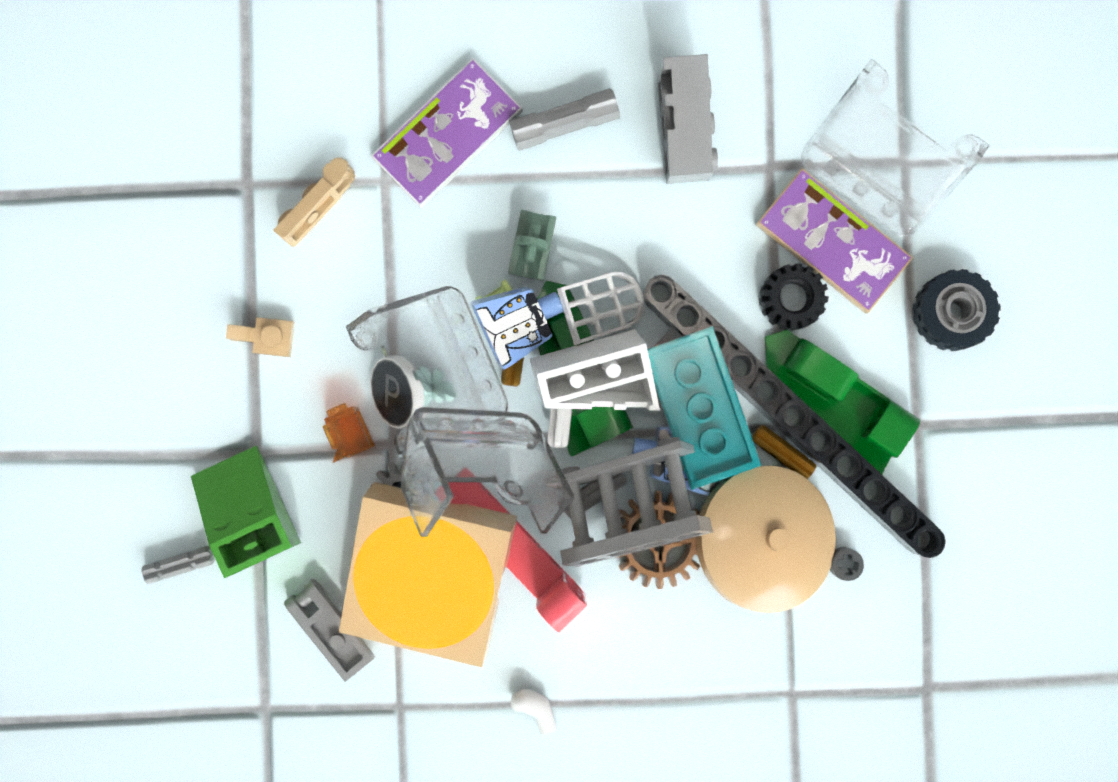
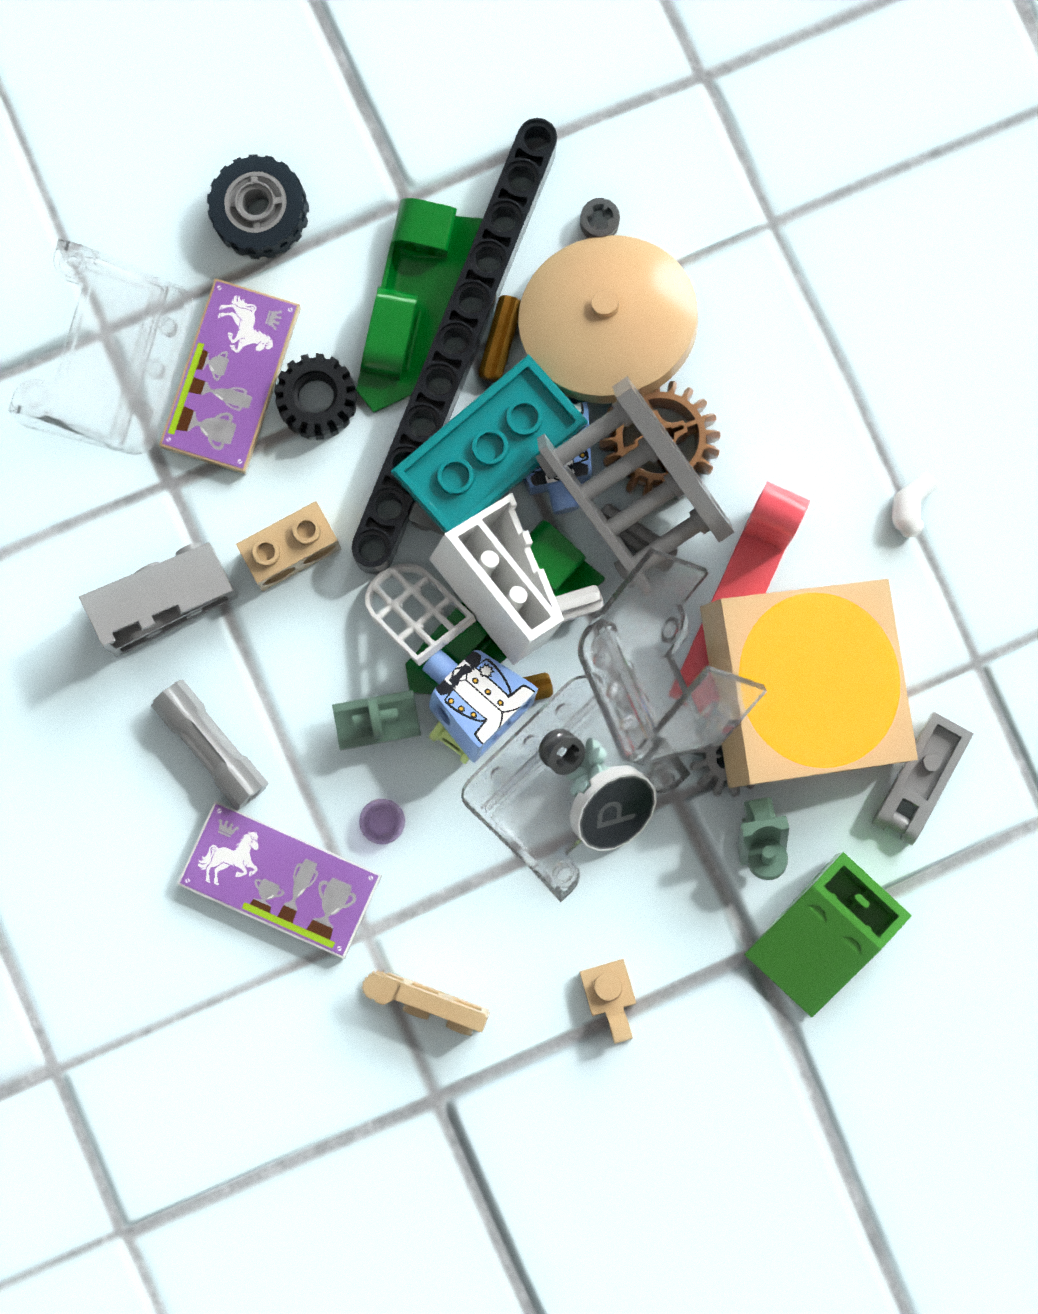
camera: 115 degrees left, 5 degrees down
light grey axle [141,546,215,584] -> none
clear orange window [322,403,376,463] -> none
none -> tan brick [236,501,341,592]
none -> clear purple plate [359,799,405,845]
none -> dark grey bush [538,729,586,775]
none -> sand green hips [738,797,789,880]

